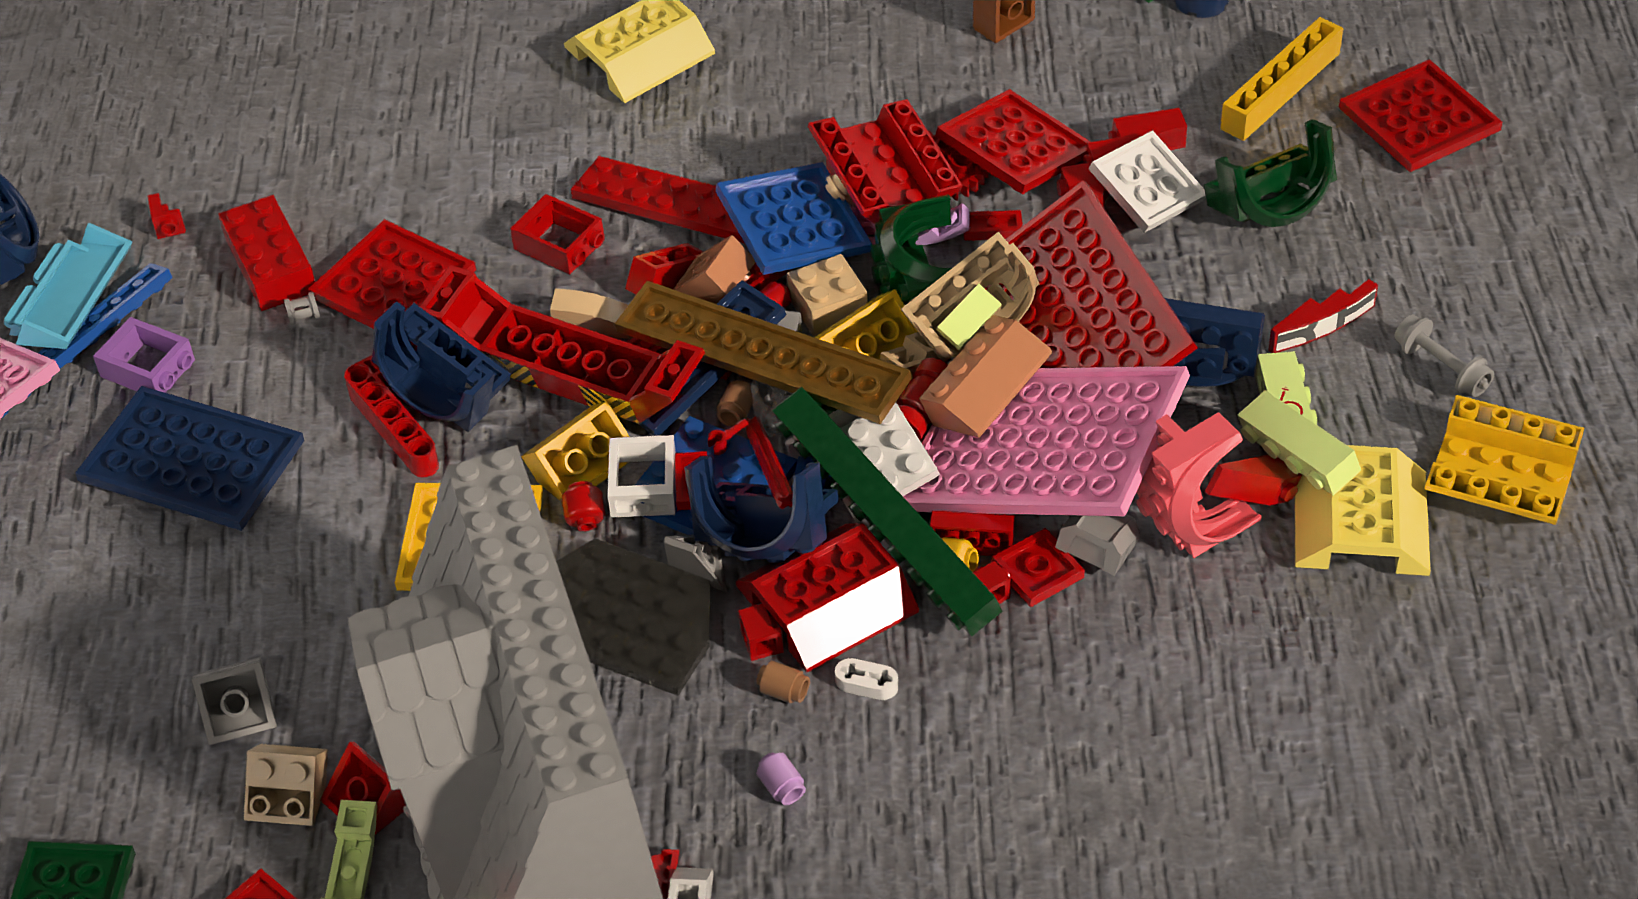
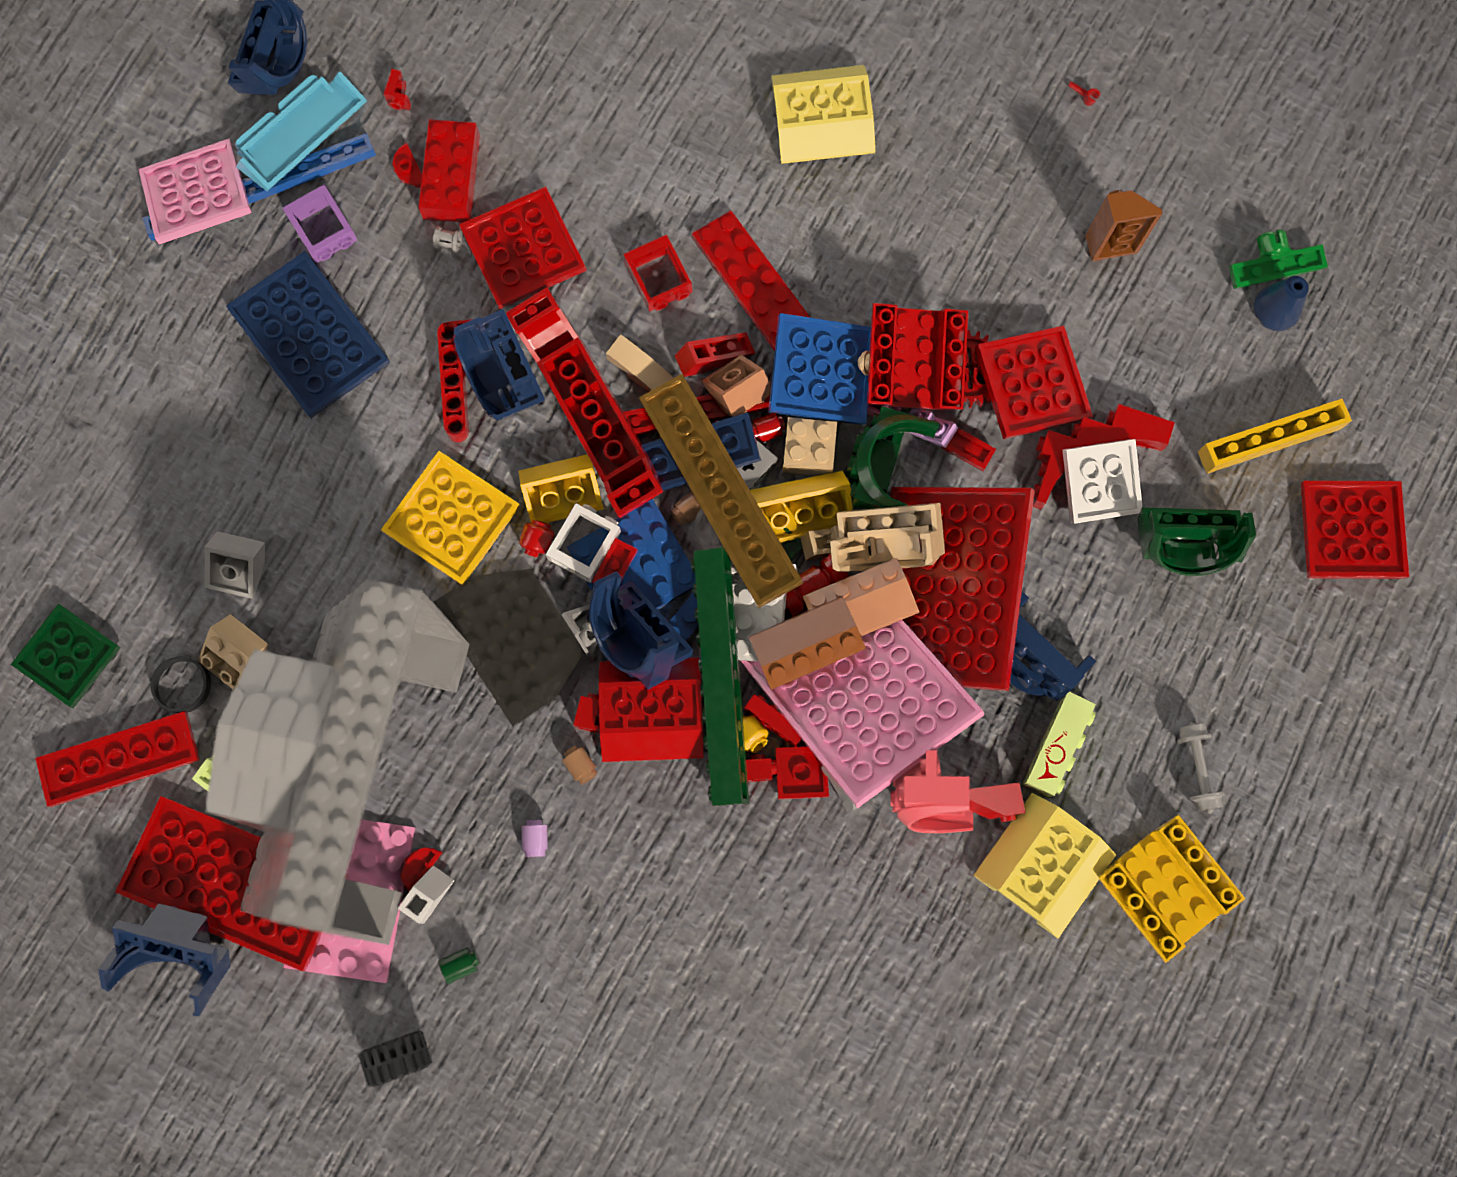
camera: 25 degrees right, 30 degrees up
red hand [708,418,749,455] -> none
red axle [745,416,793,509] -> none
white beam [835,658,898,700] -> none
yellowish green tile [936,284,1002,350] -> none
yellowish green brick [1238,390,1361,496] -> none
slope [1268,279,1378,353] -> none
none -> black tyre [150,656,211,713]
none -> red plate [393,143,422,188]
none -> dark orange slope [749,596,866,690]

